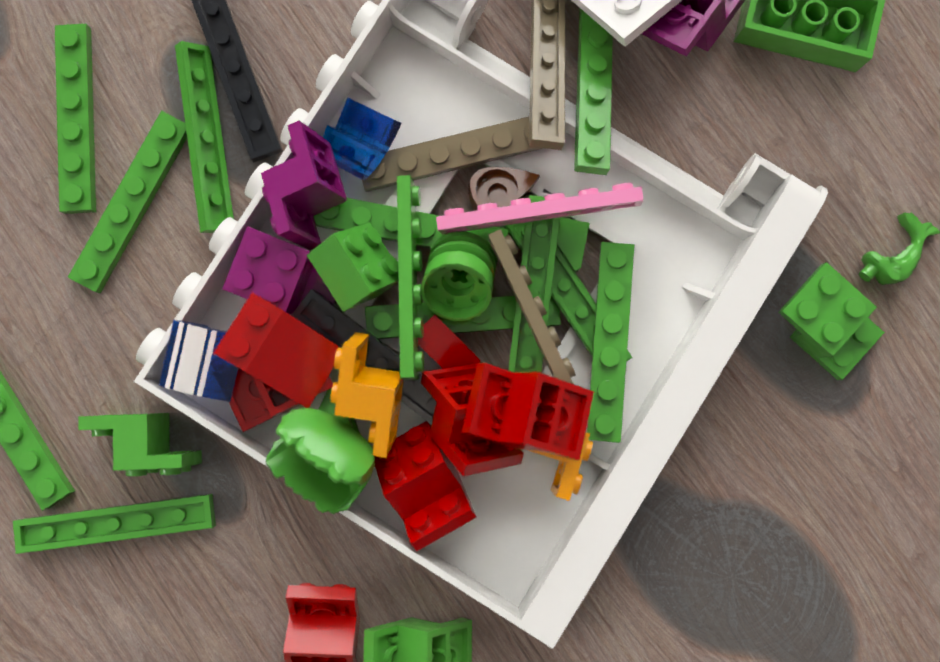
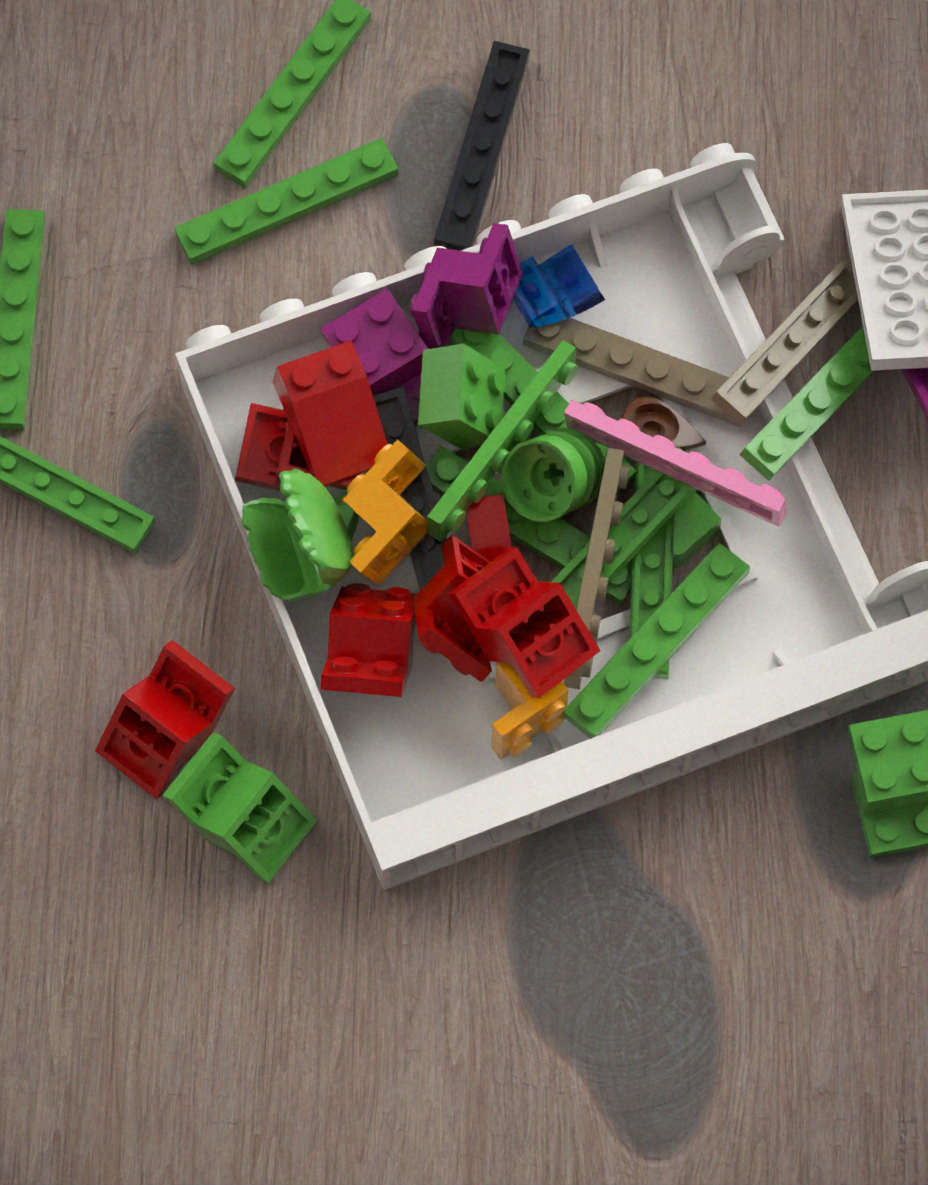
camera: 35 degrees right, 15 degrees down
bright green bracket [78,413,202,476] -> none
slope [158,319,238,402] -> none
bright green plate [175,41,234,233] -> none

